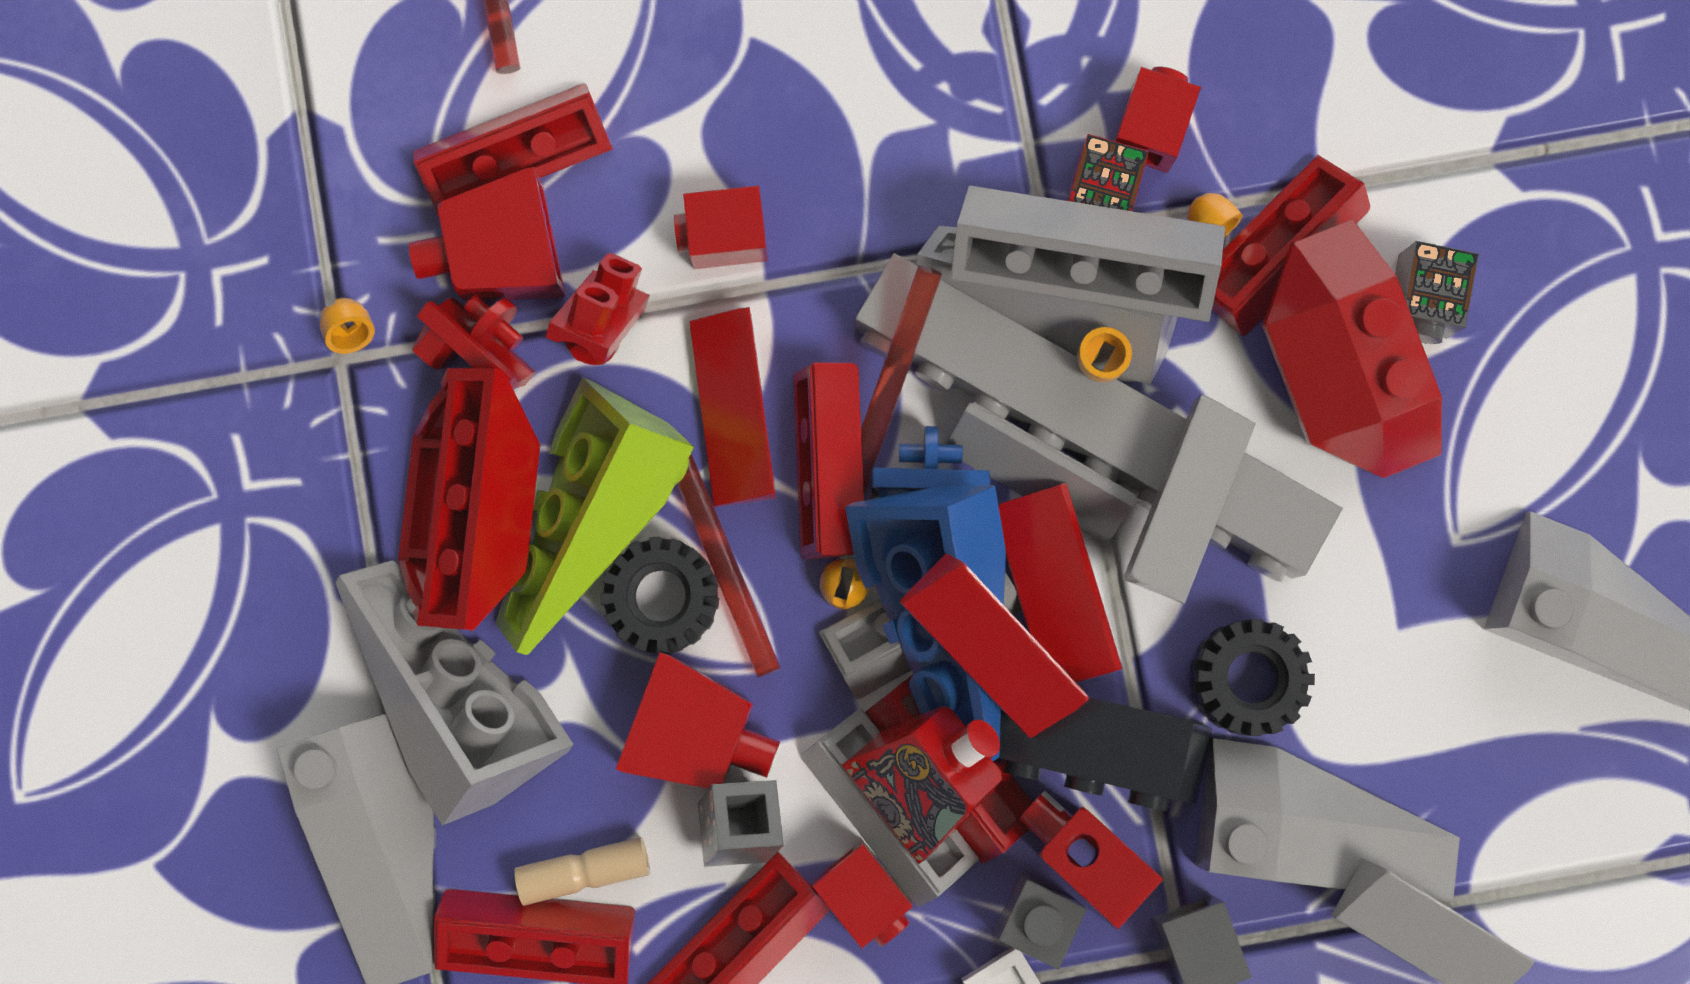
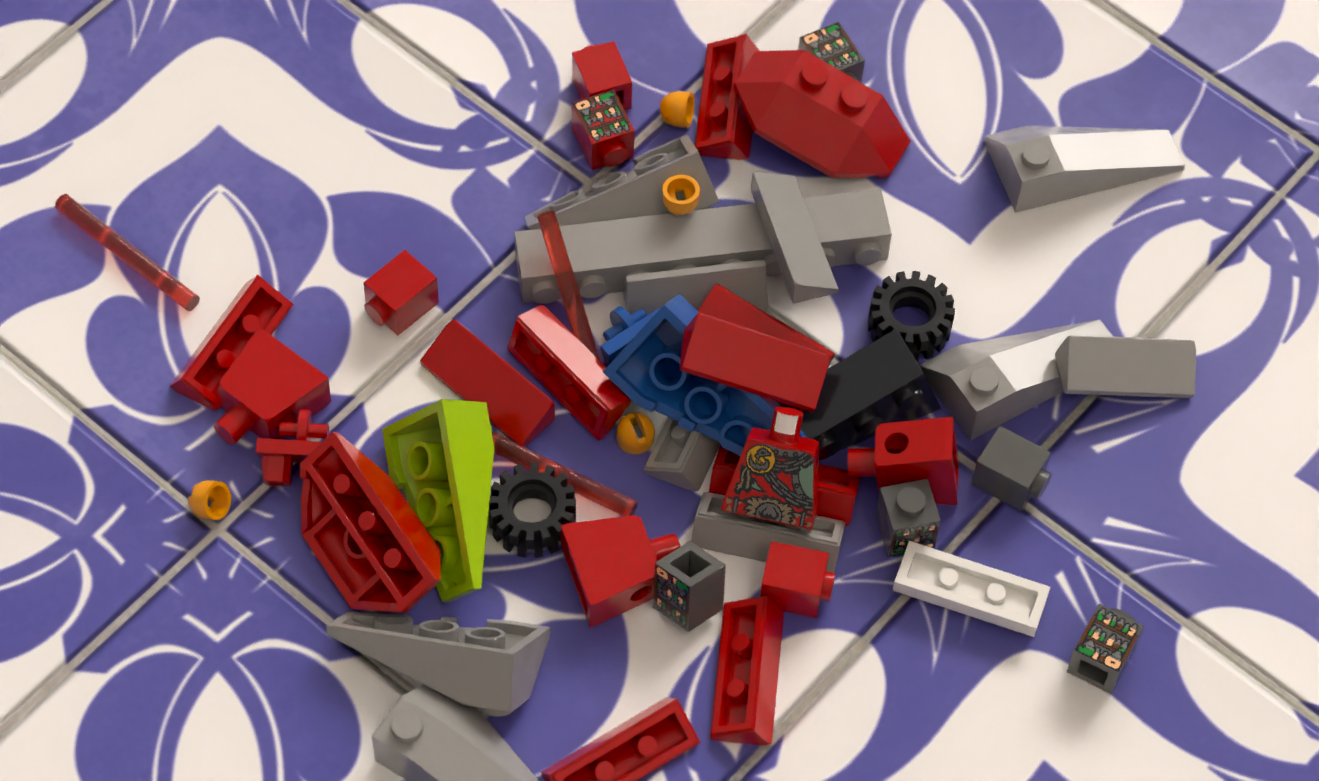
camera: 40 degrees left, 25 degrees down
tan piece [515,837,650,906] -> none
red hips [545,253,650,366] -> none
light grey brick [951,185,1225,322] -> none

